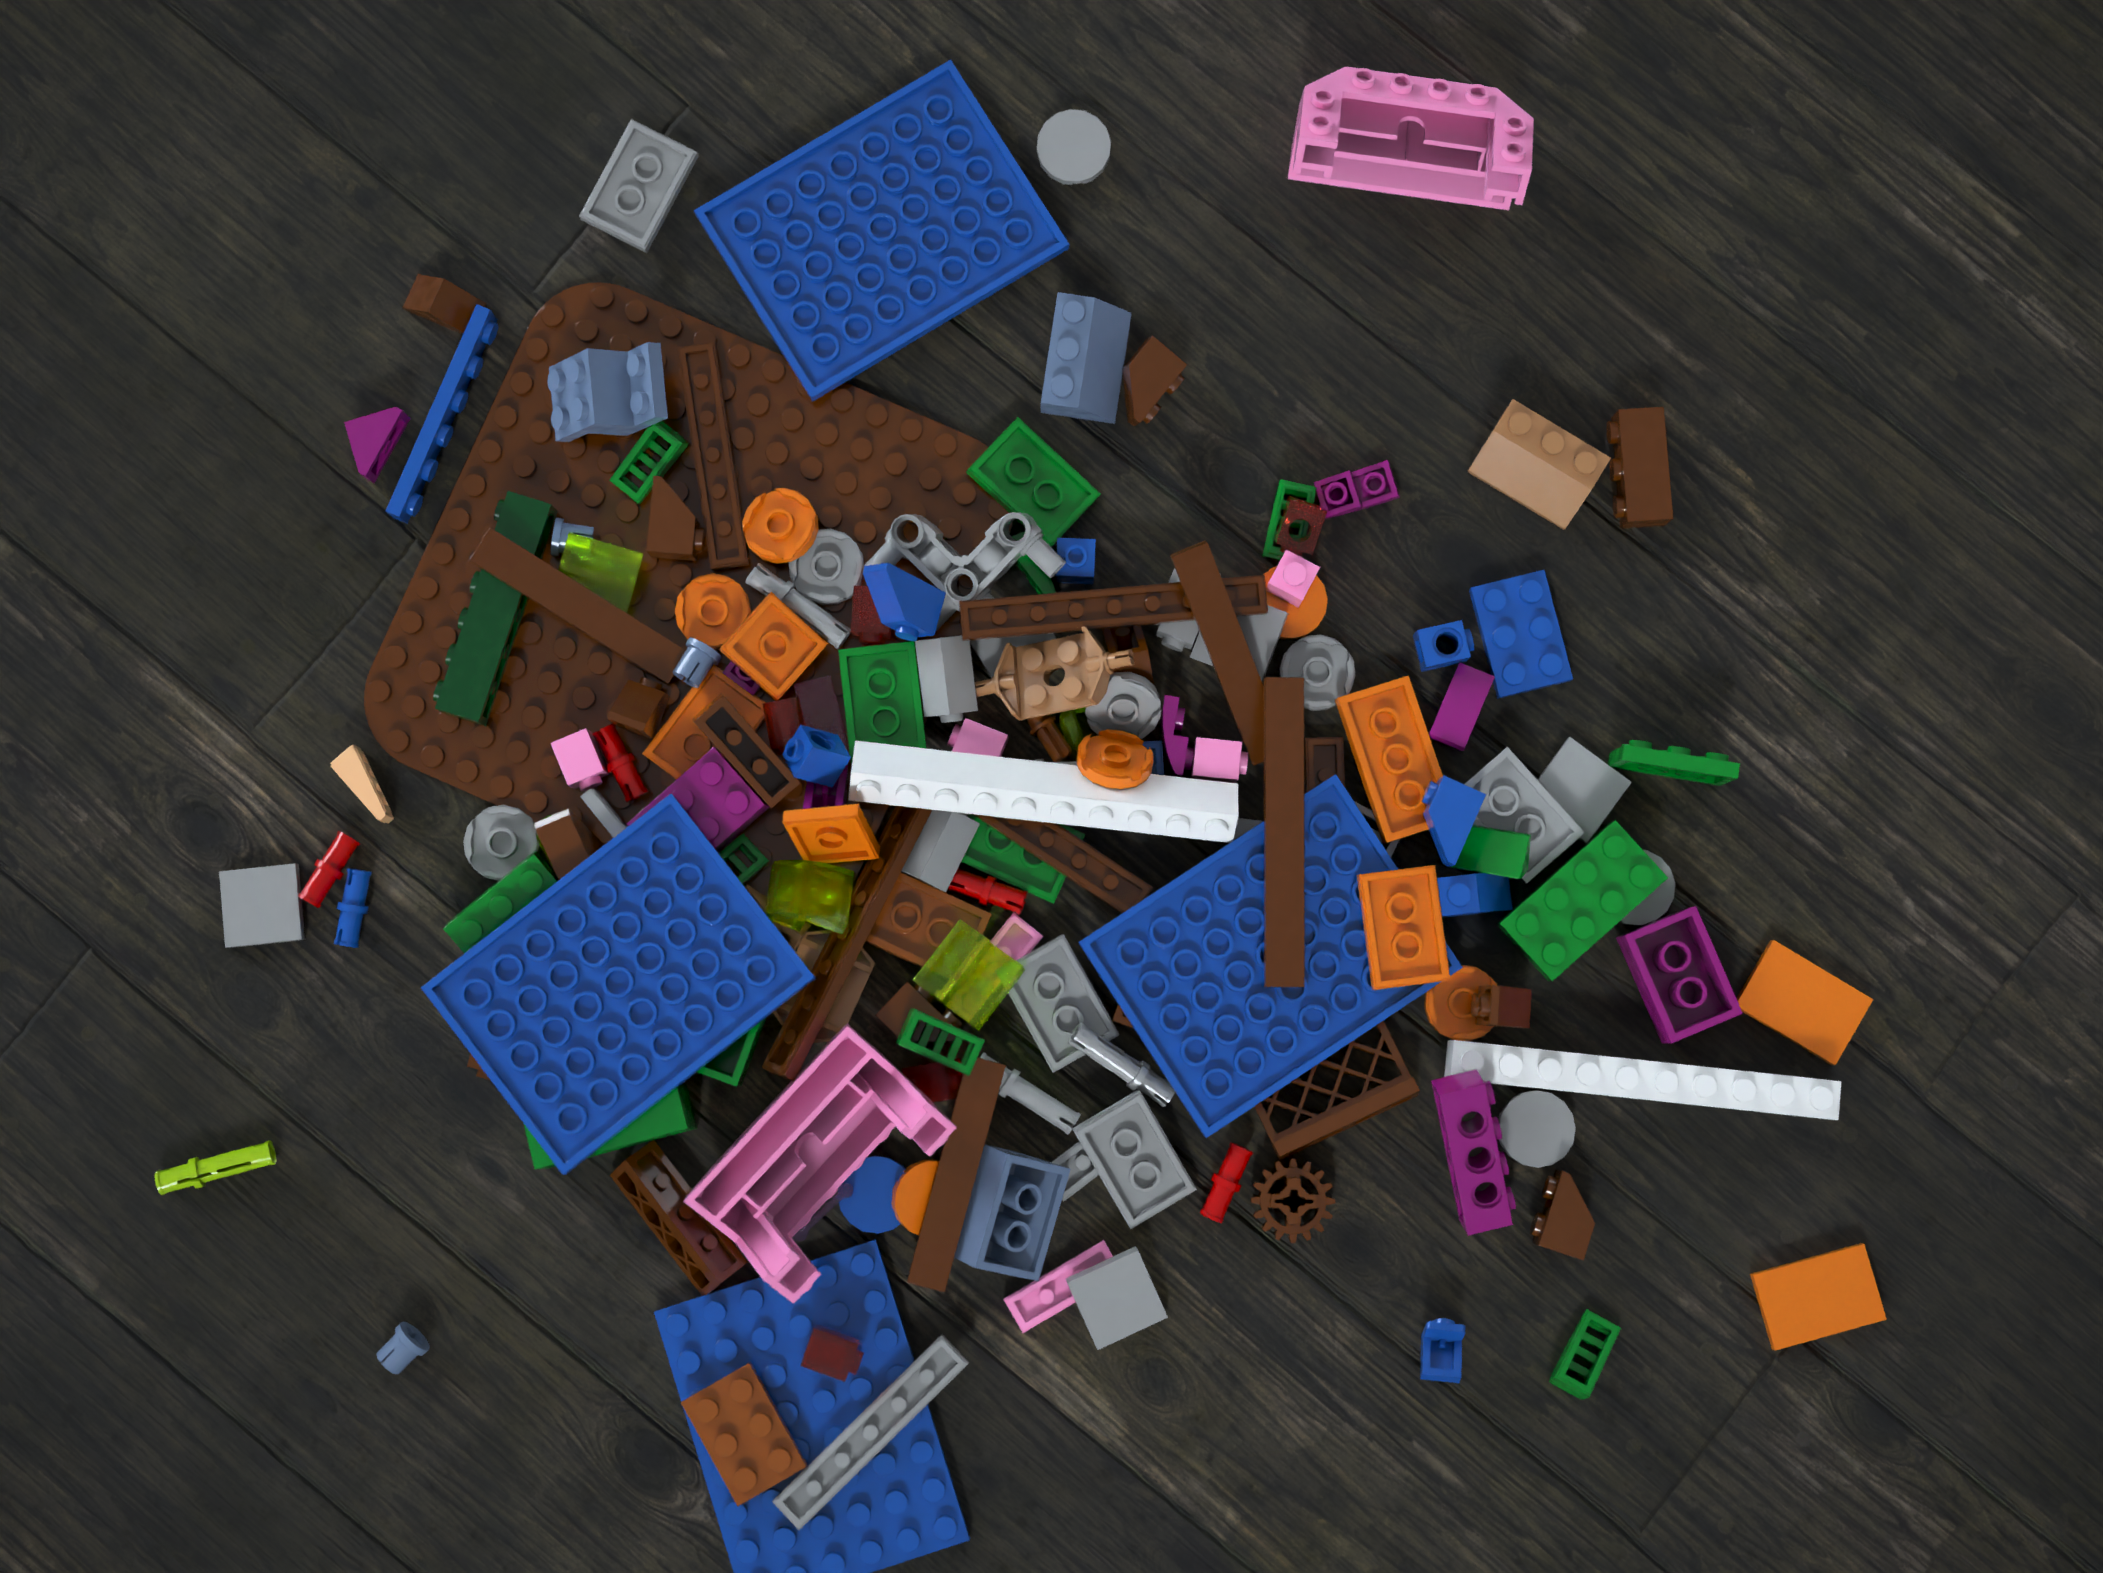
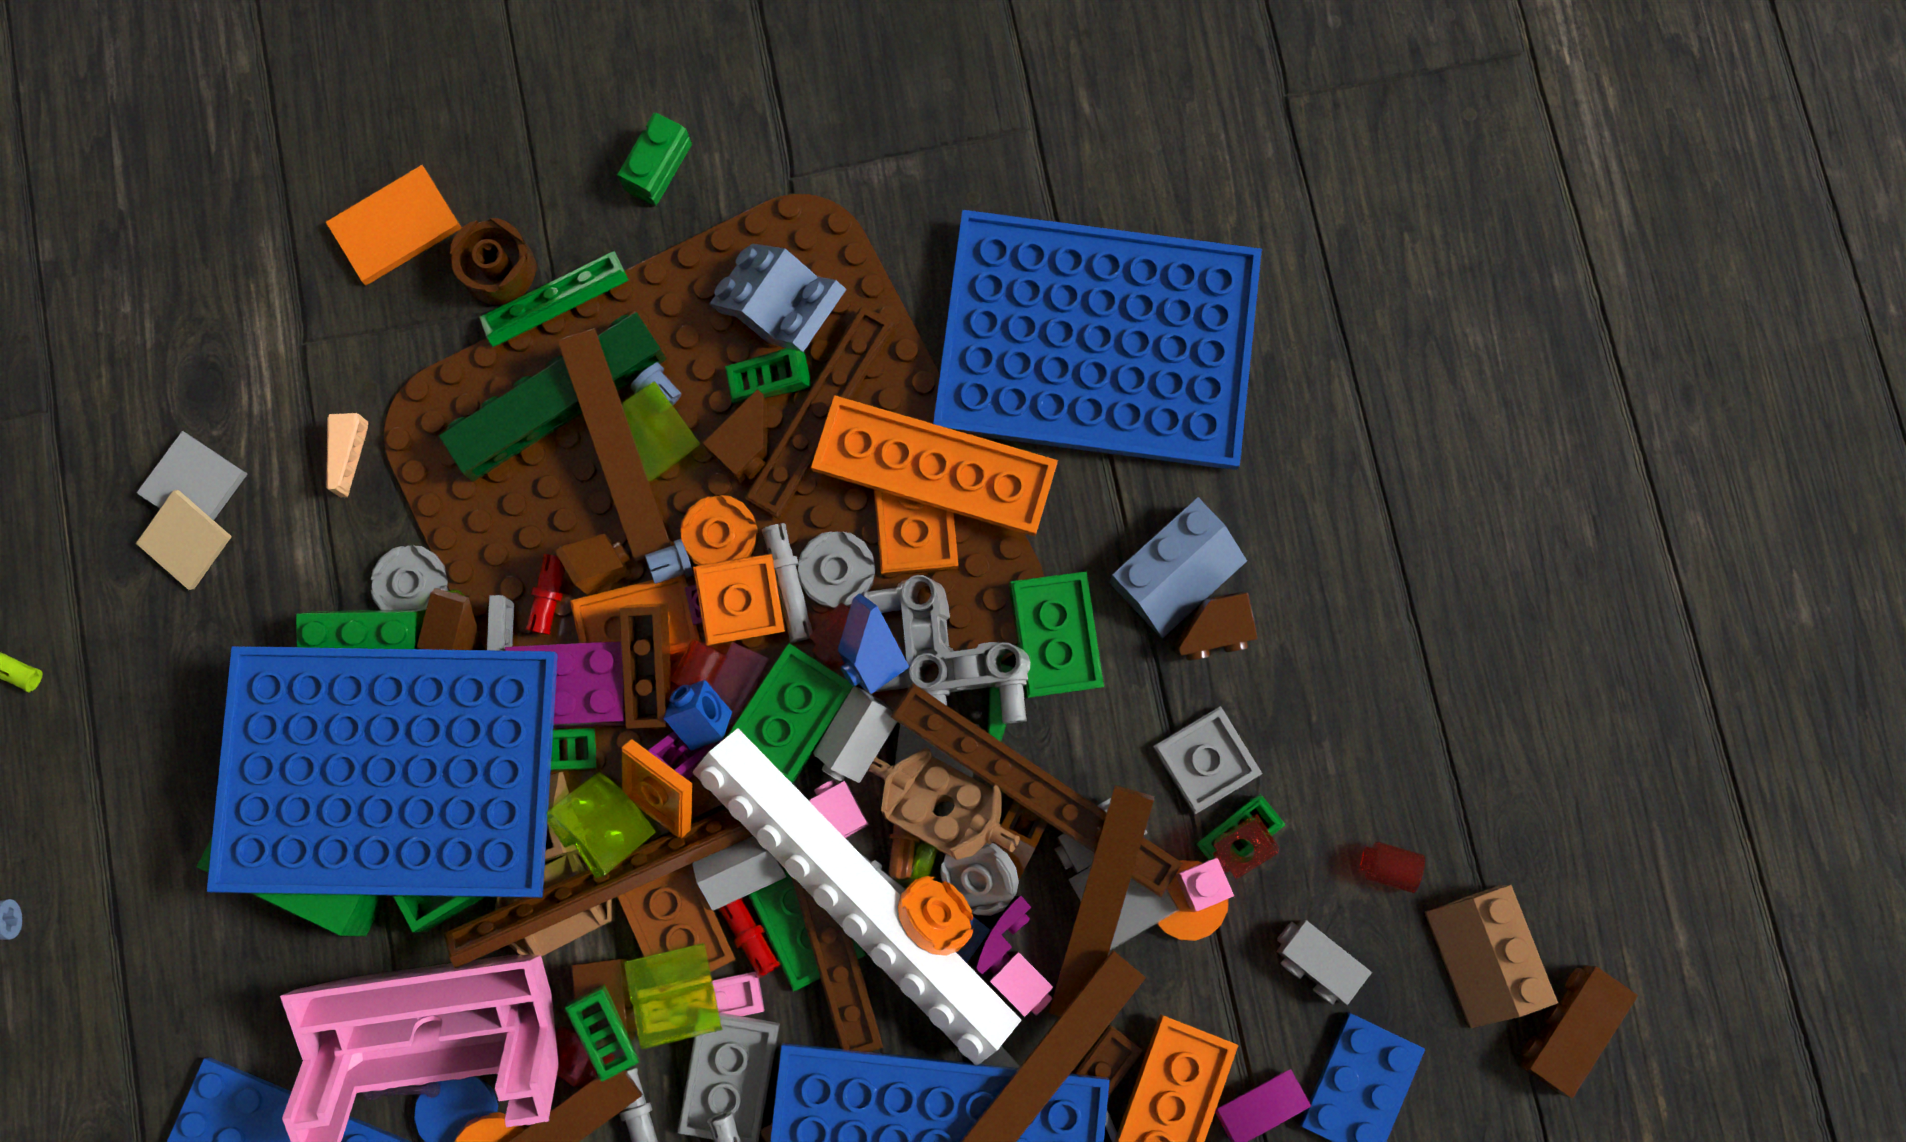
camera: 45 degrees right, 5 degrees down
red pin [298,831,360,908] -> none
blue pin [333,868,372,948] -> none
magenta slope [344,407,411,483] -> none
blue plate [386,304,498,524] -> none
reddish brown slope [402,274,487,335] -> none
bright pink brick [550,728,609,791] -> none
light grey tile [579,119,699,253] -> none
reddish brown fence [610,1140,748,1296] -> none
orange tile [742,488,819,564] -> none
light grey tile [1037,109,1111,185] -> none
blue brick [1056,538,1096,584] -> none
light grey tile [1279,635,1355,711] -> none
bright pink wedge [1288,67,1534,210] -> none
magenta slope [1314,460,1400,519] -> none
blue brick [1413,620,1474,672] -> none
none -> tan piece [136,490,232,590]
none -> orange tile [326,165,462,286]
none -> reddish brown brick [450,218,537,306]
none -> green tile [479,251,629,347]
none -> green brick [617,113,692,206]
none -> orange plate [811,395,1058,537]
none -> orange tile [874,489,959,575]
none -> light grey tile [1153,706,1262,815]
none -> light grey brick [1276,920,1372,1005]
none -> clear red brick [1360,841,1425,893]

